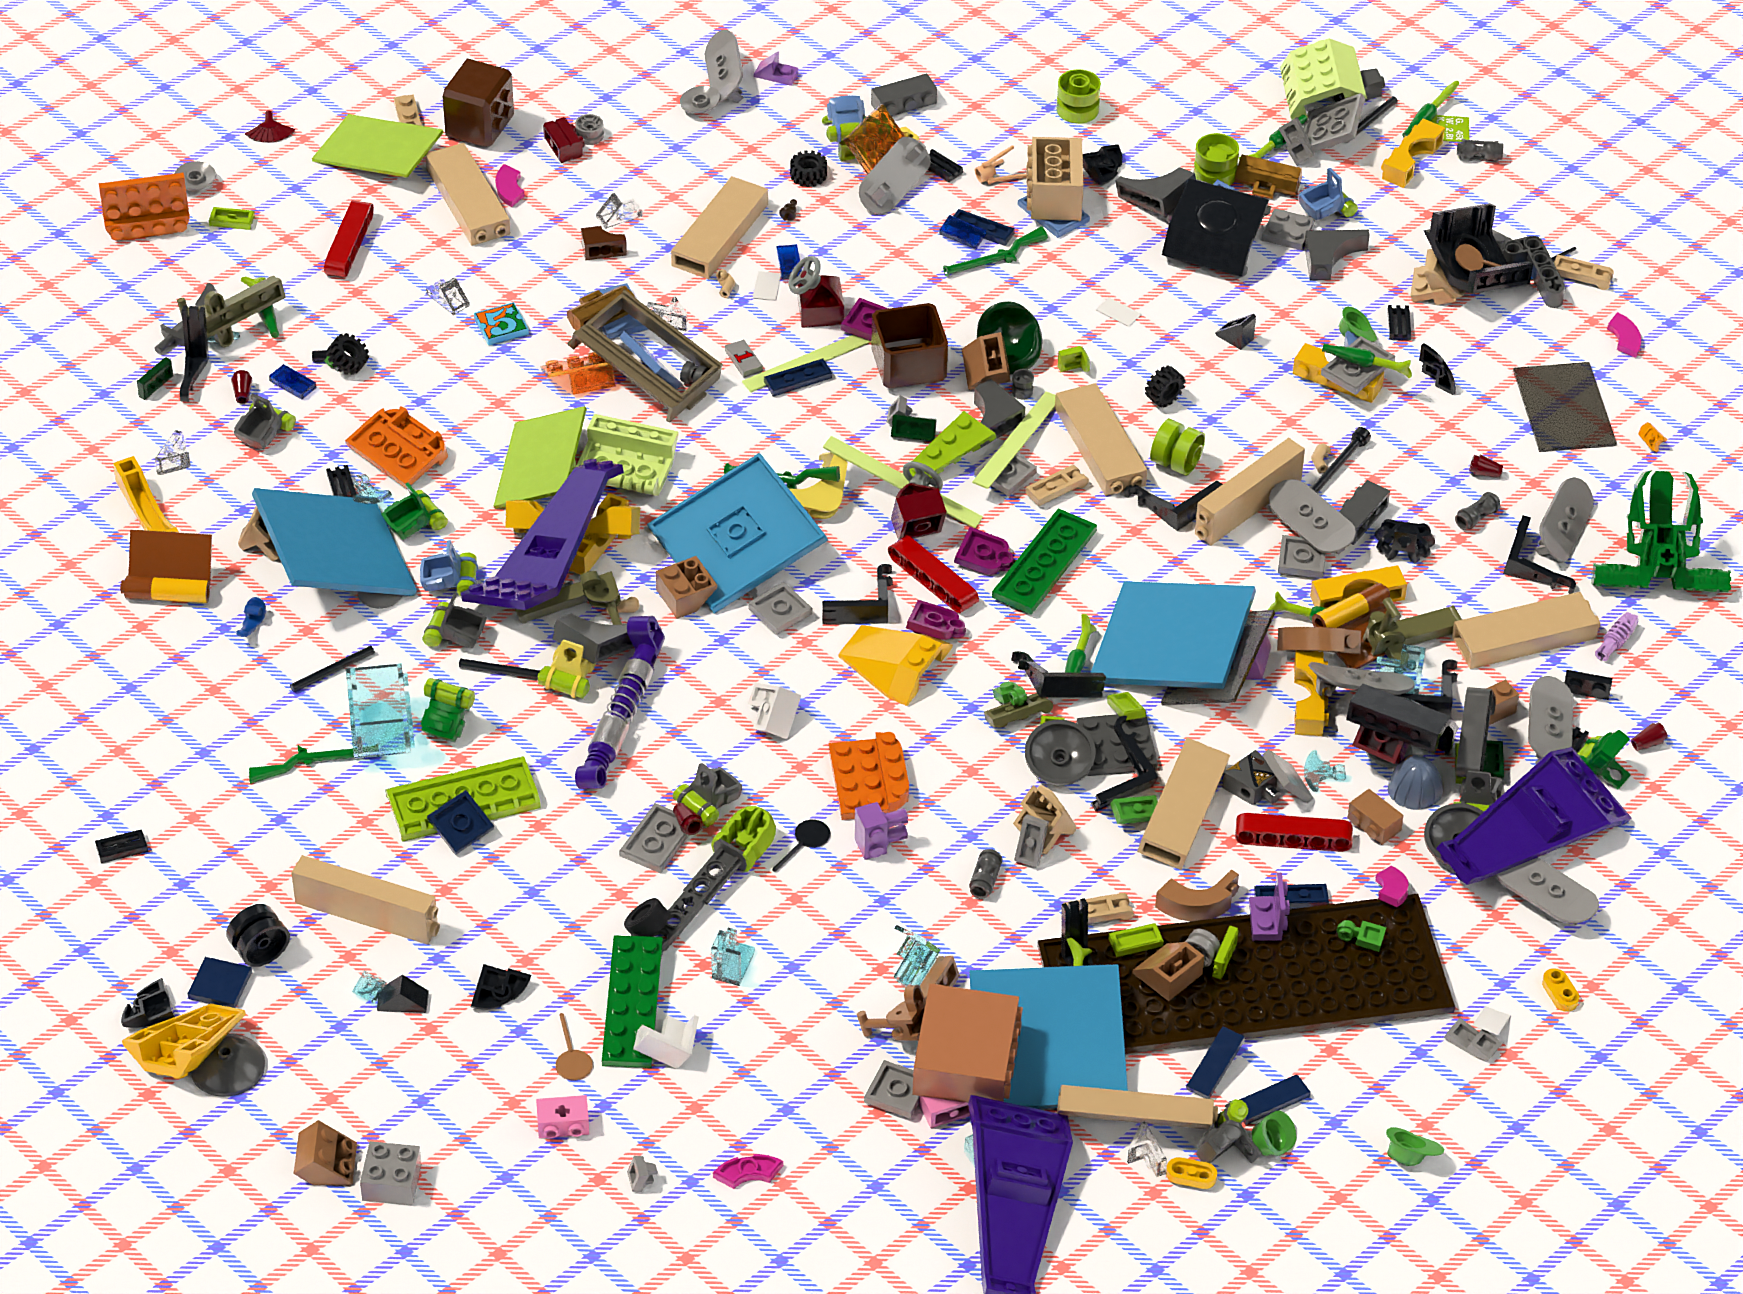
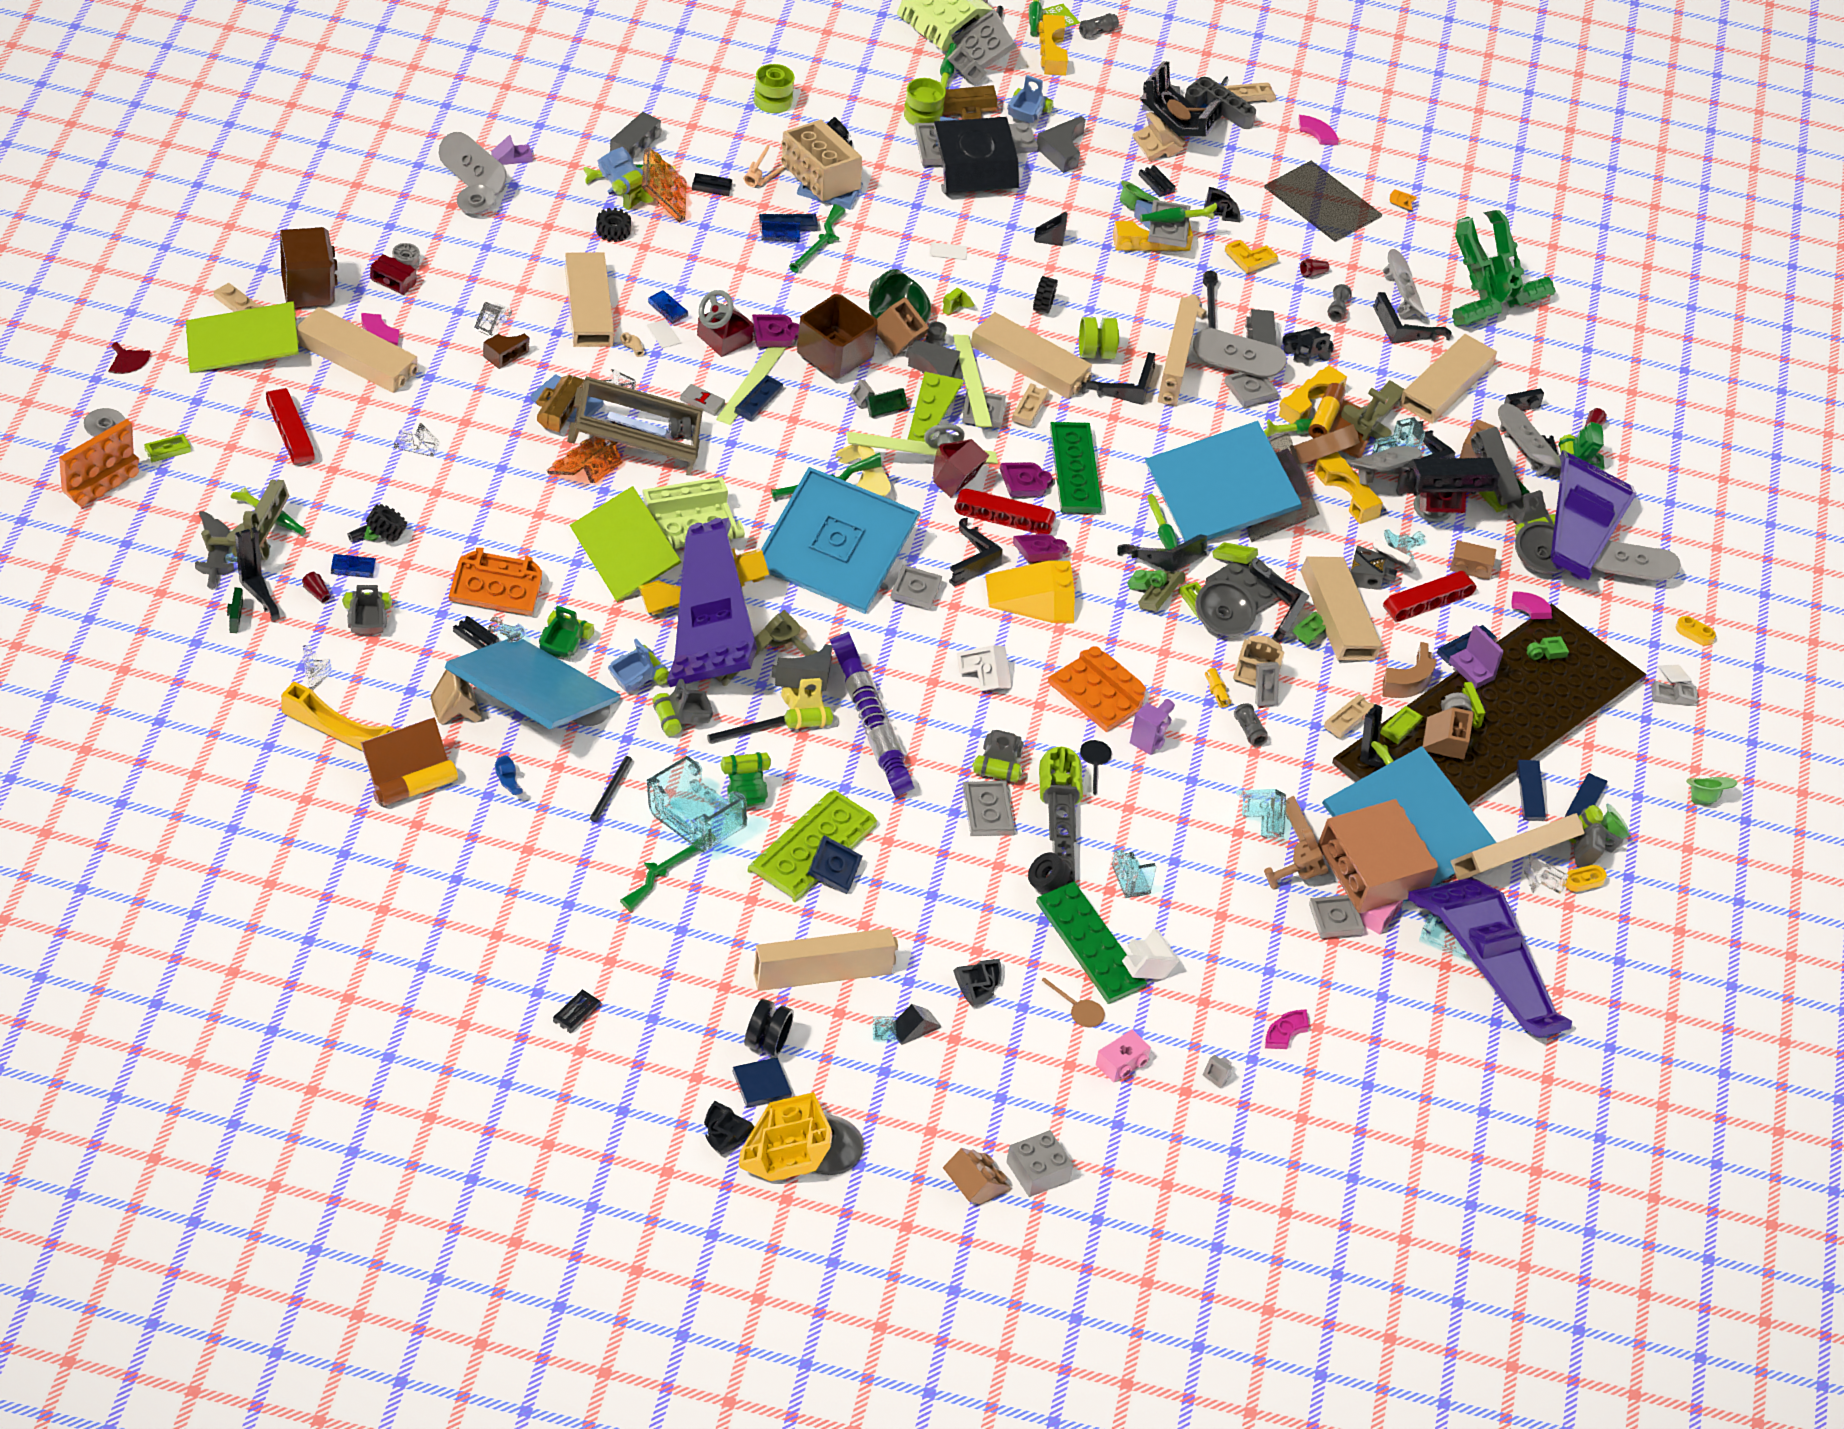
camera: 40 degrees left, 0 degrees up
tile [474,302,529,346] -> none
medium nougat slope [655,556,717,619] -> none
dark red cone [673,803,703,835] -> none
dark brown hair [779,199,797,221] -> none
light grey piece [858,137,931,214] -> none
dark grey arch [1115,167,1196,216] -> none
sand blue hair [1387,754,1443,810] -> none
lavender hinge [1595,612,1639,661] -> none
none -> yellow pin [1204,668,1231,708]
none -> yellow plate [1224,239,1278,273]

